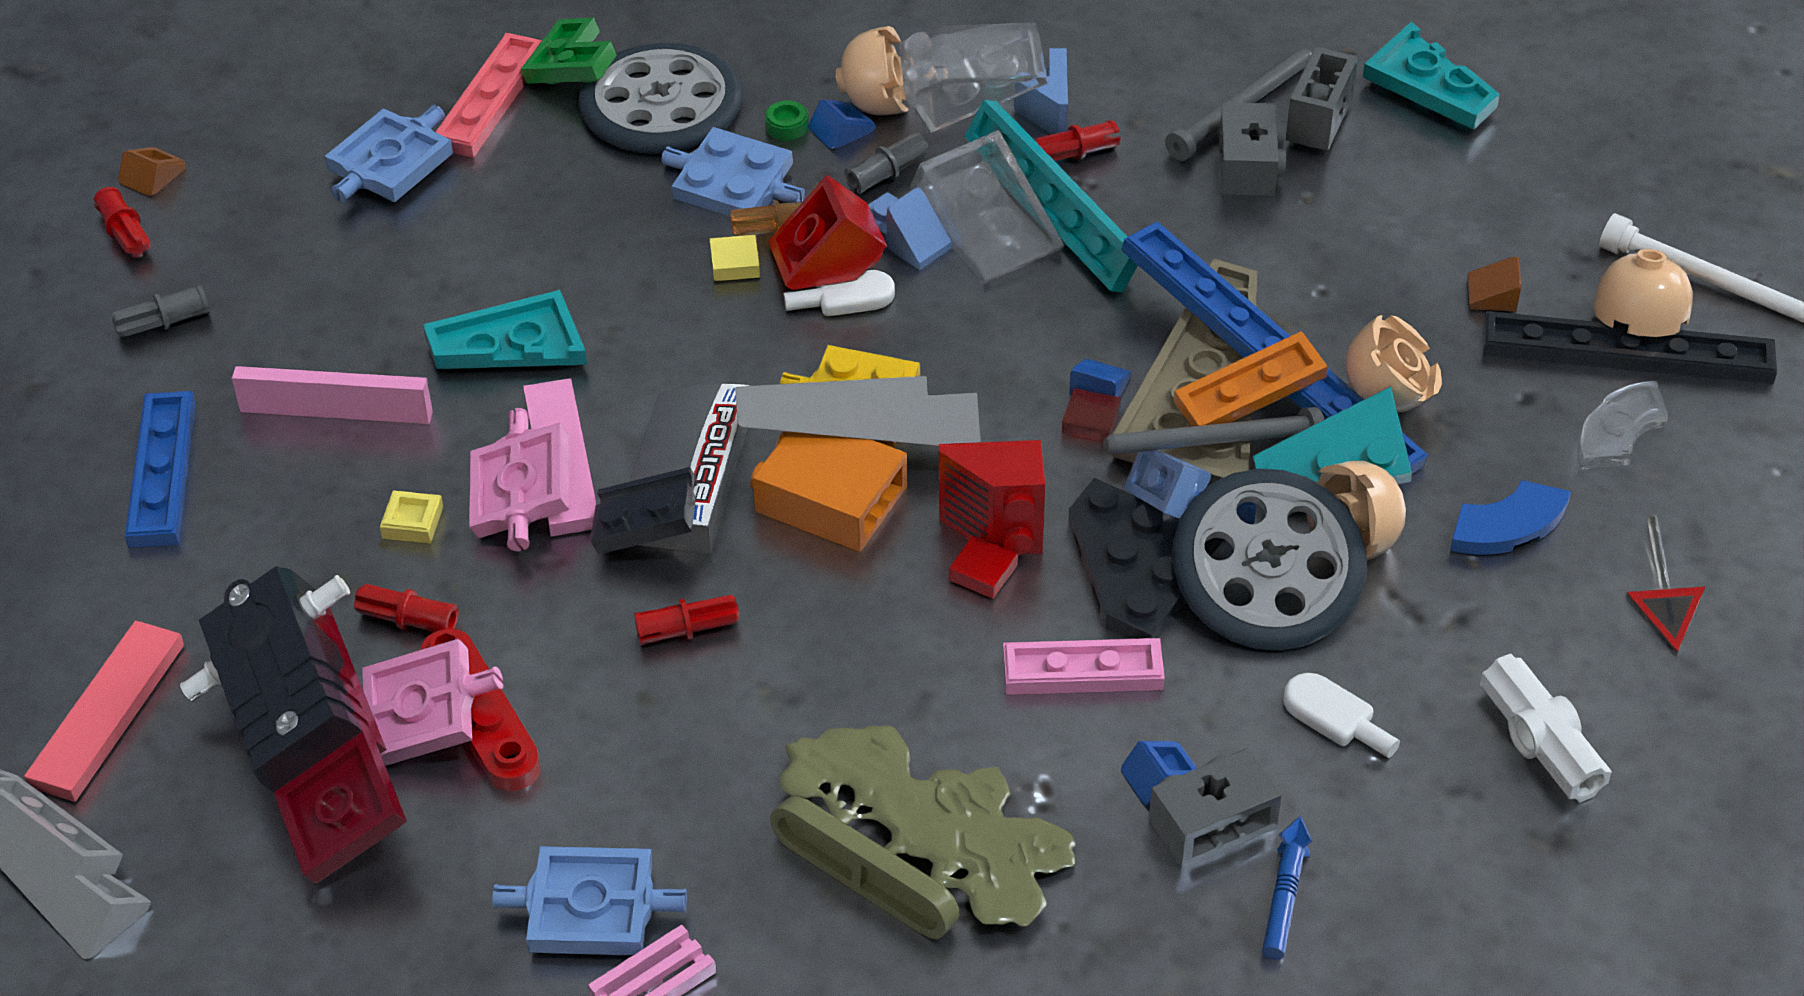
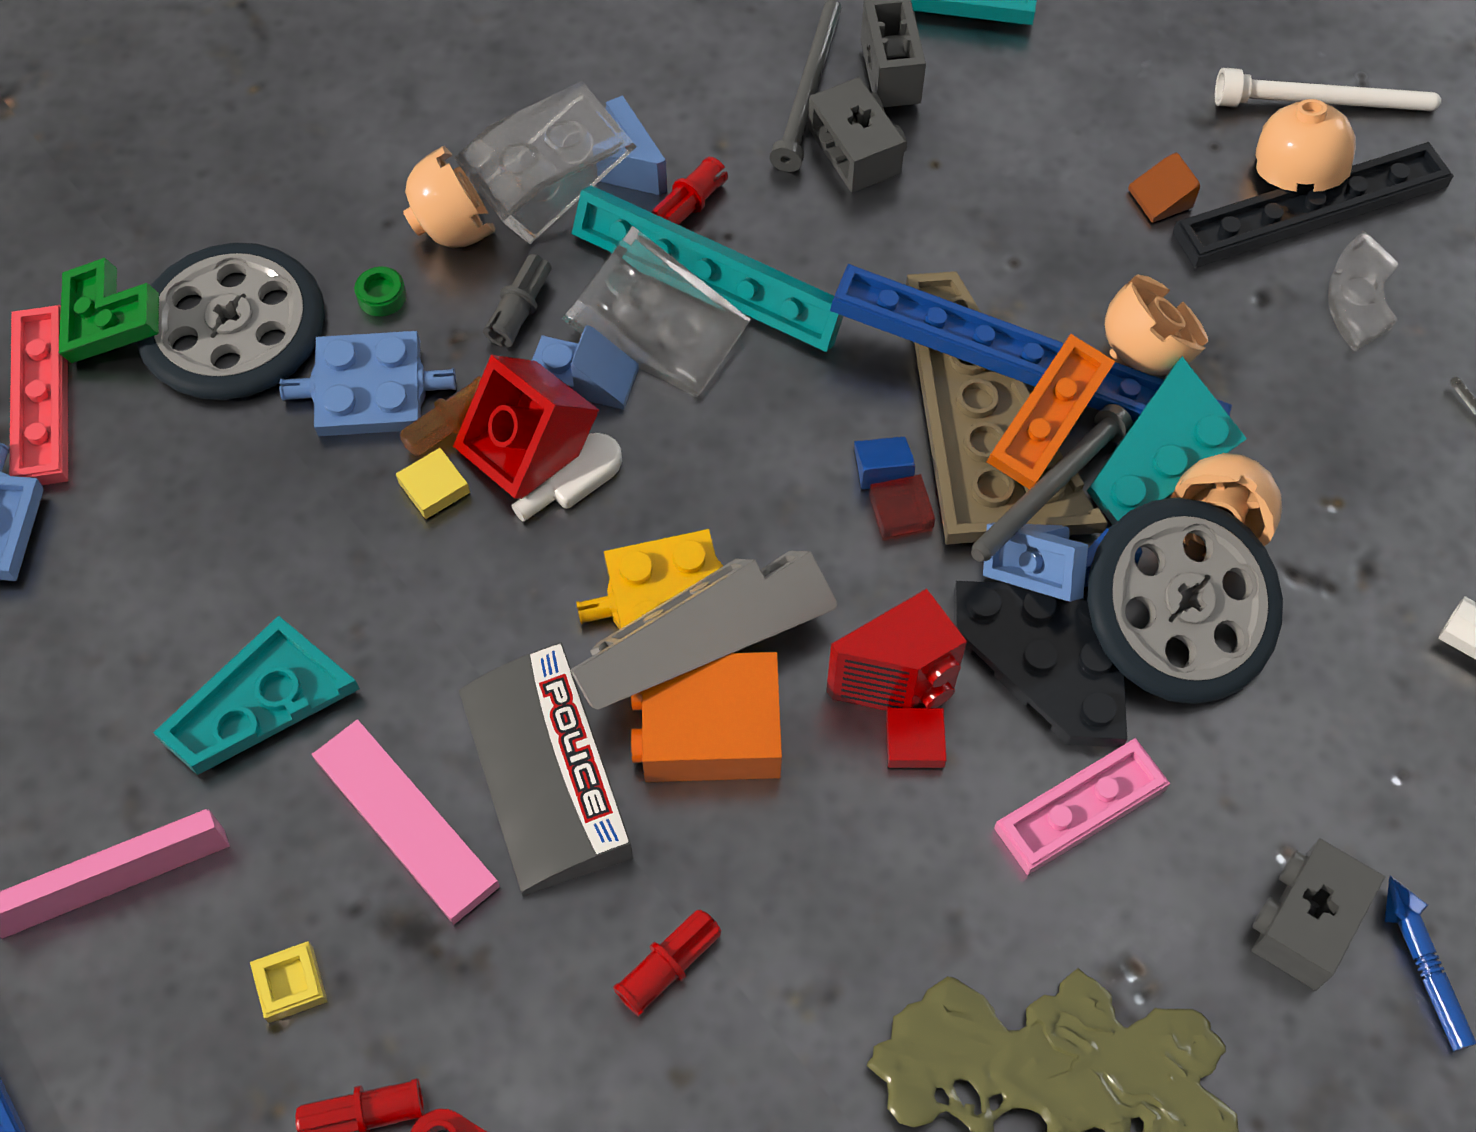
camera: 30 degrees left, 15 degrees up
bright pink plate [469,408,570,551] -> none
black plate [590,467,698,554] -> none
blue slope [809,99,876,149] -> none
blue slope [1121,741,1197,805] -> none
white piece [1283,673,1400,758] -> none
blue tile [1450,480,1571,555] -> none

